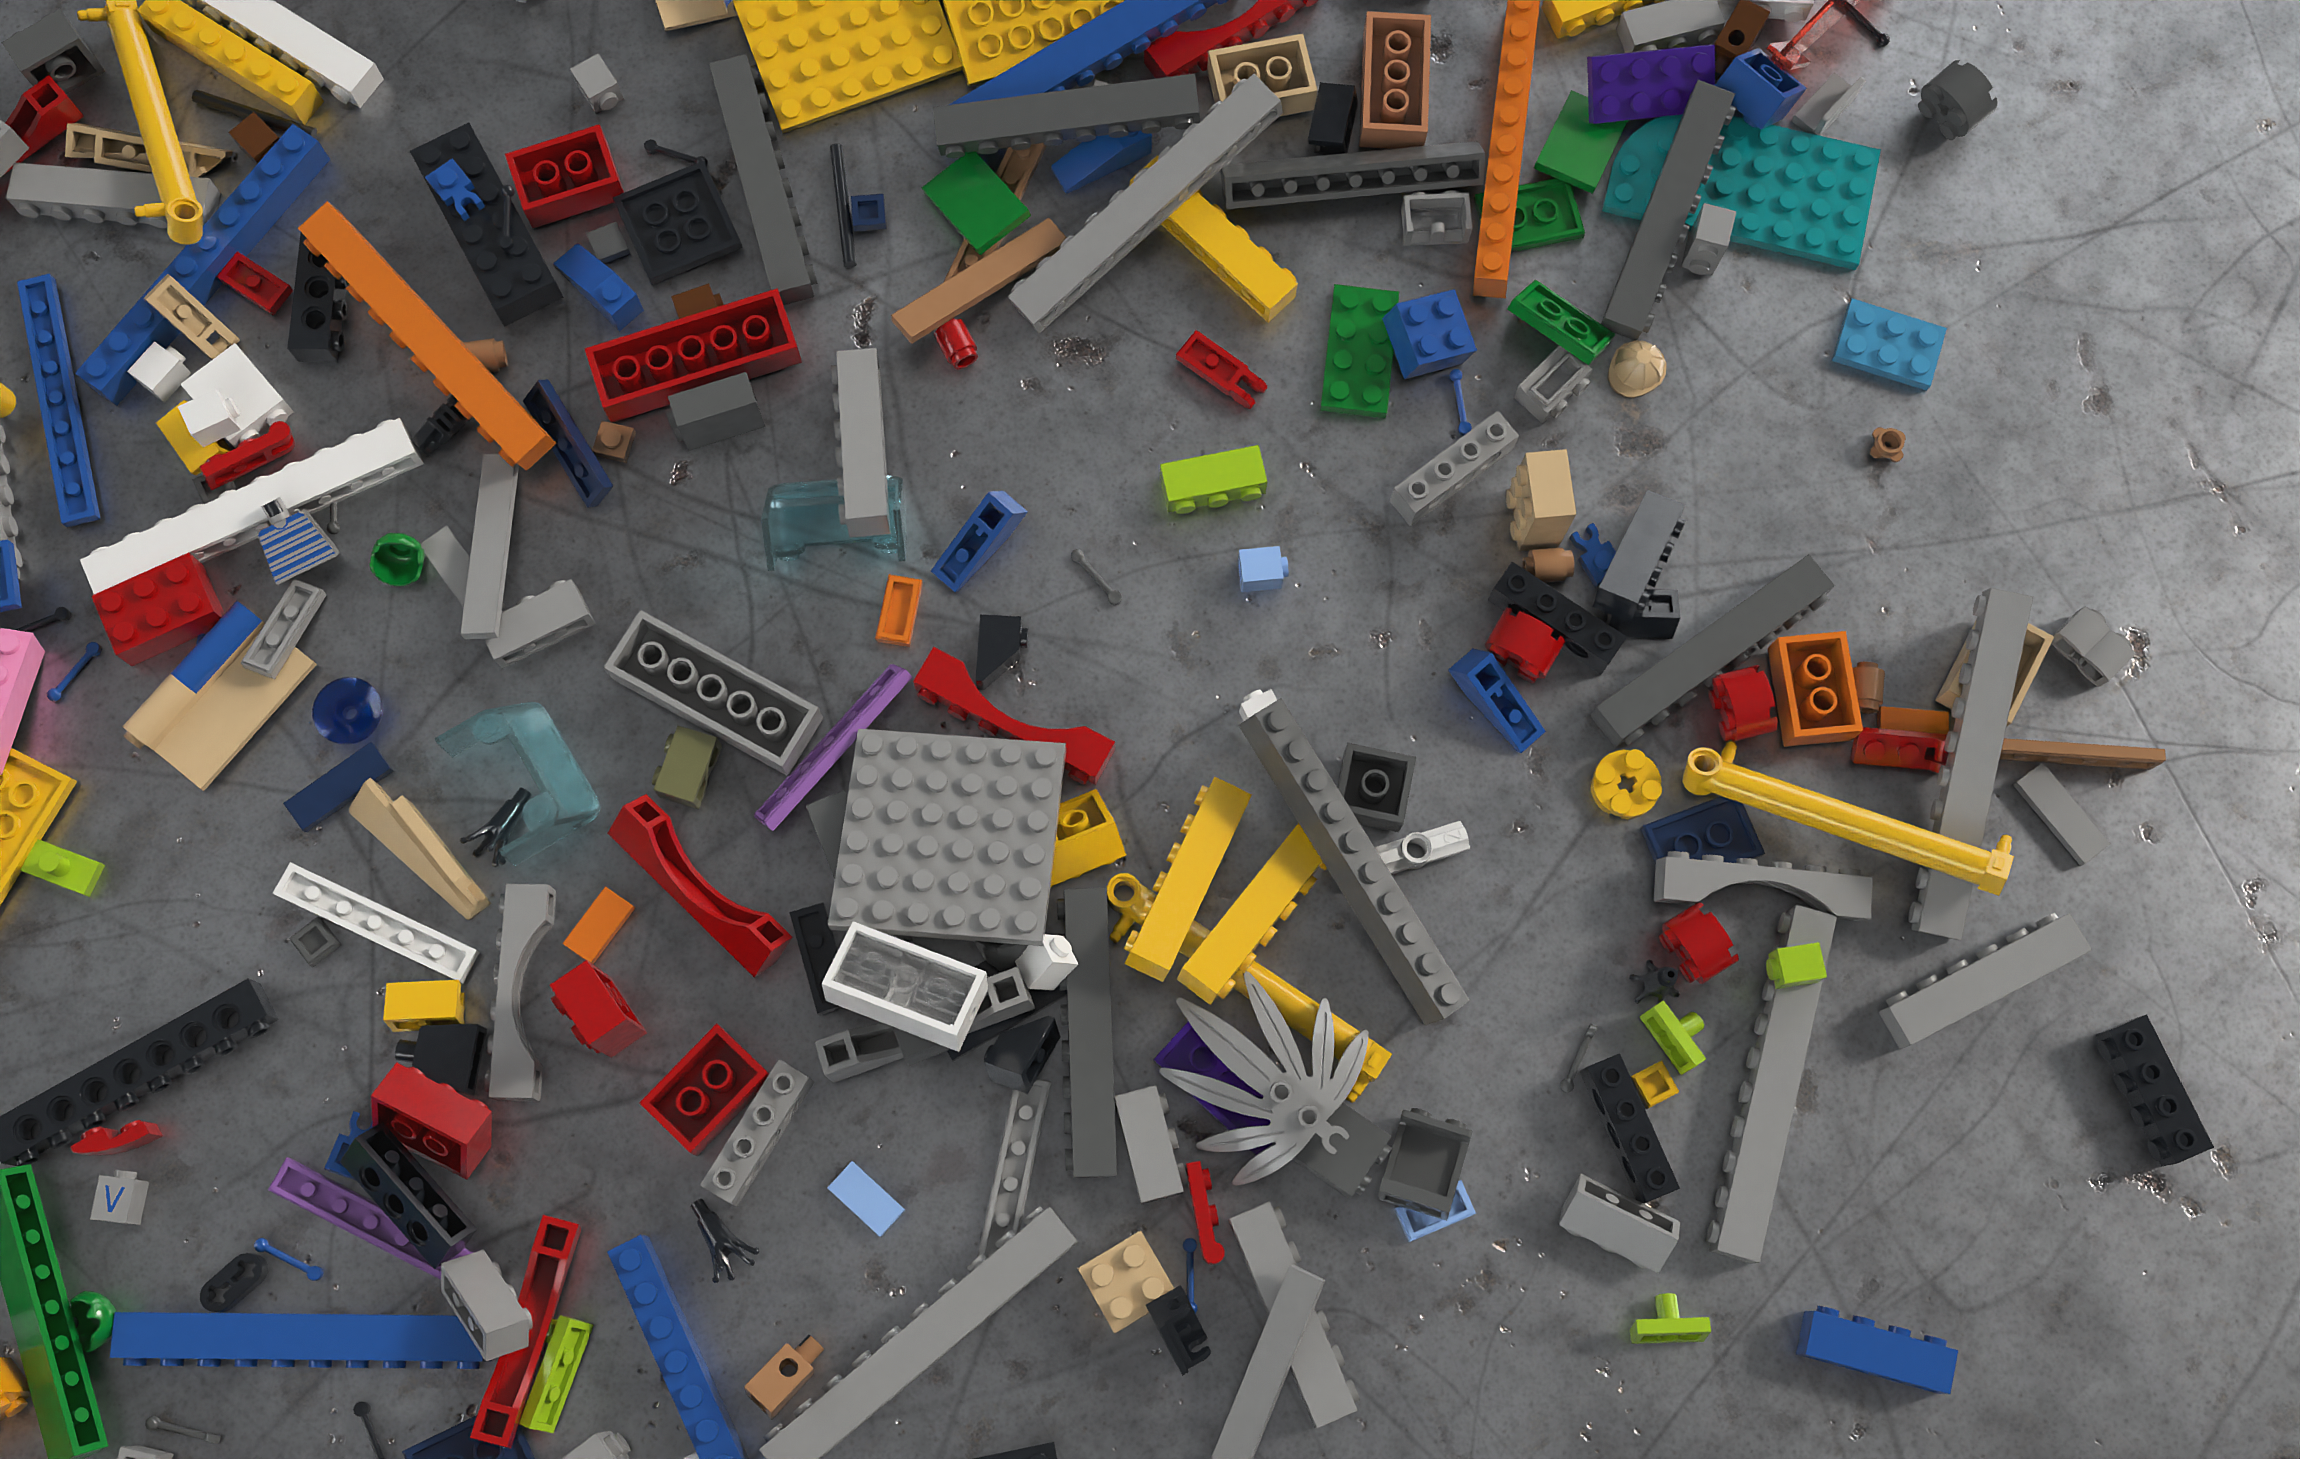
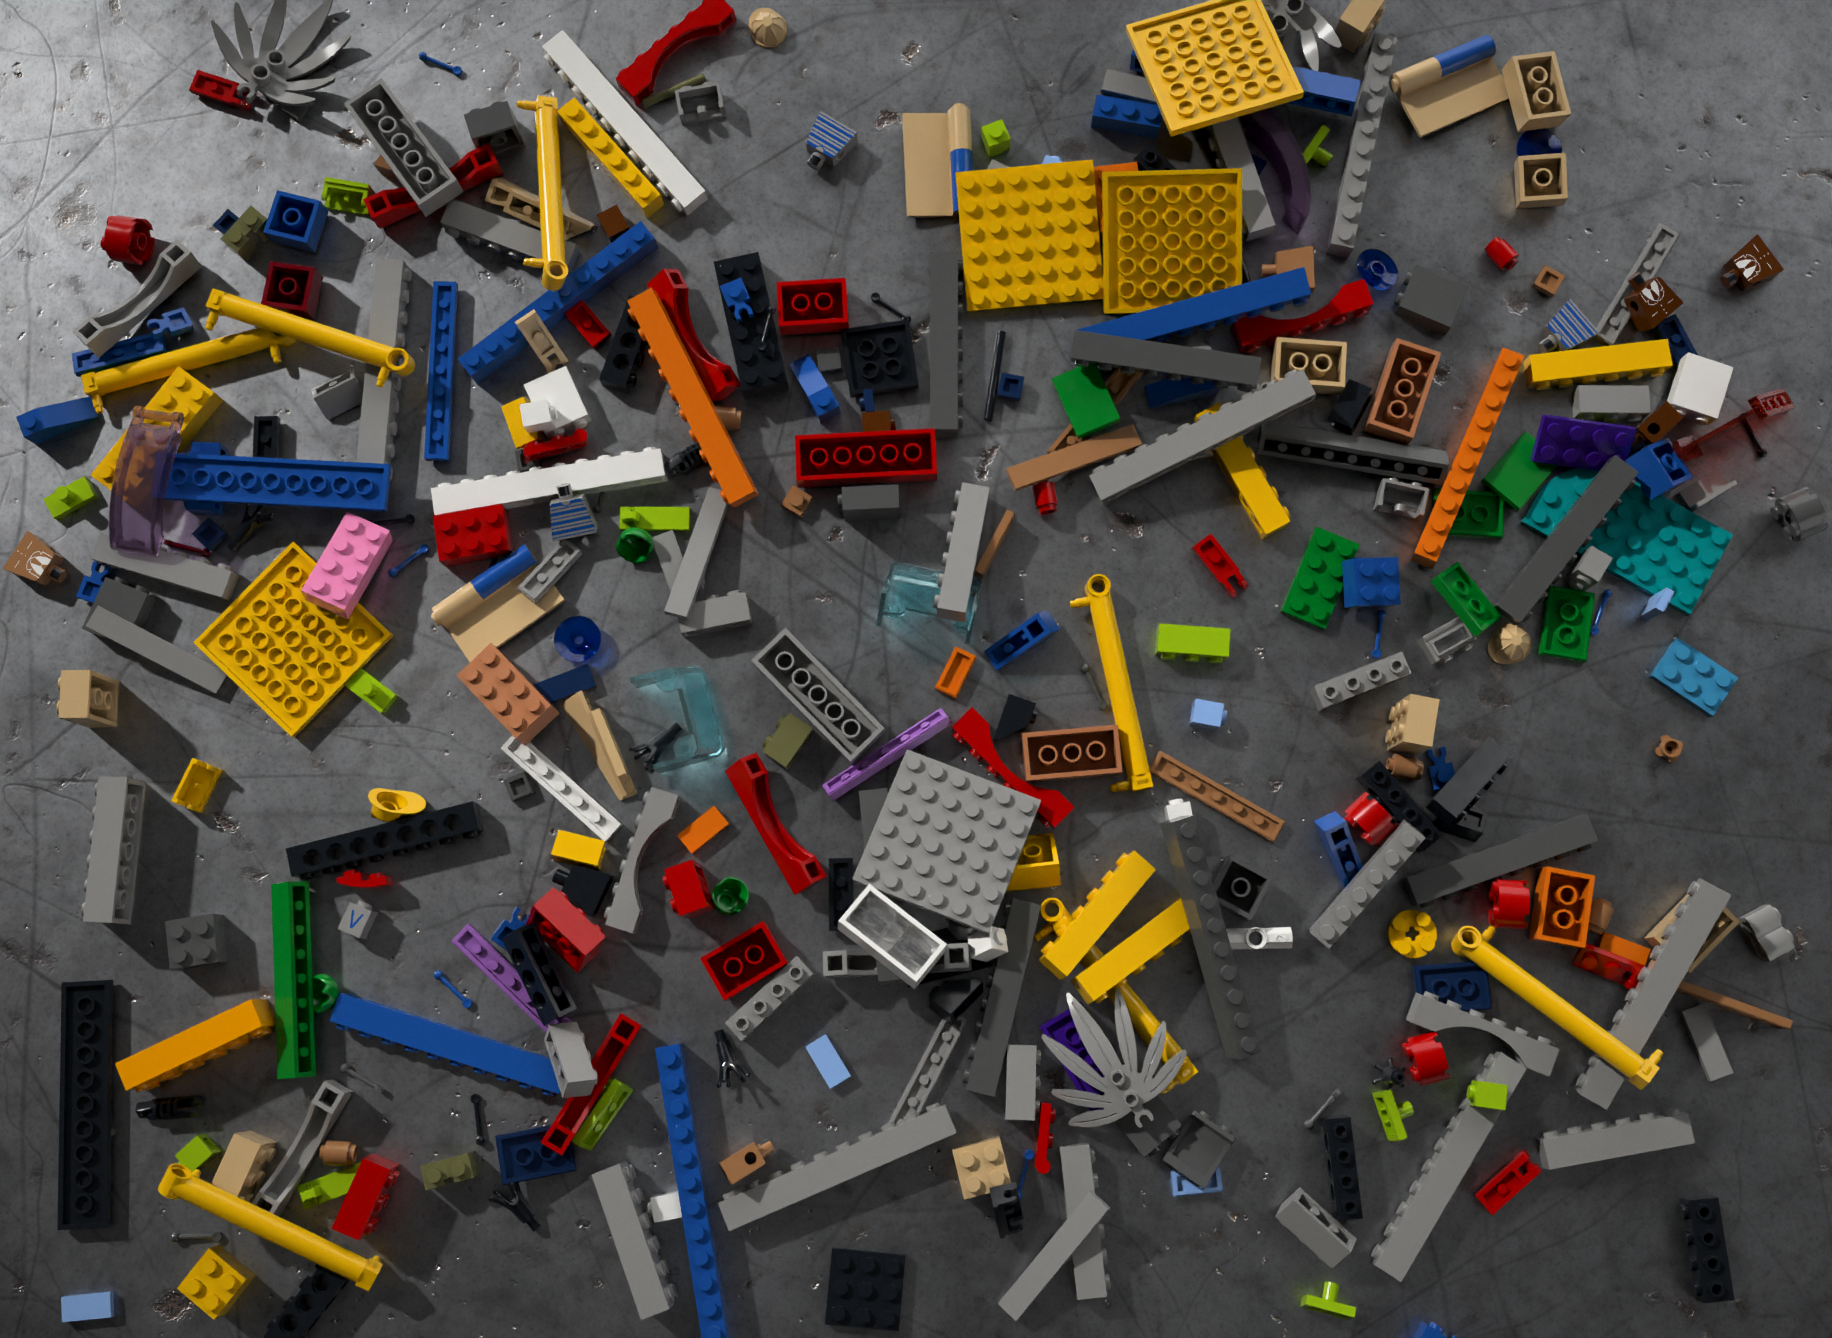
camera: 25 degrees right, 5 degrees up
white brick [127,341,192,403] -> none
black bar [192,89,317,139] -> none
black beam [200,1253,268,1312] -> none
dark blue plate [523,379,613,508] -> none
light grey brick [570,54,624,114] -> none
yellow tile [1631,1060,1679,1109] -> none
none -> yellow piece [368,788,426,823]
none -> nougat brick [456,643,559,746]
none -> lime hinge [619,507,691,532]
none -> red arch [646,269,741,401]
none -> green hair [710,877,750,916]
none -> dark blue plate [859,389,875,412]
none -> medium nougat tile [974,510,1015,579]
none -> nougat brick [1021,725,1122,783]
none -> yellow piece [1070,574,1153,793]
none -> medium nougat tile [1149,751,1285,843]
none -> light grey brick [1310,819,1425,948]
none -> red plate [1474,1150,1542,1215]
none -> green tile [1537,585,1595,663]
none -> blue hinge [1590,589,1612,635]
none -> light blue tile [1640,587,1674,621]

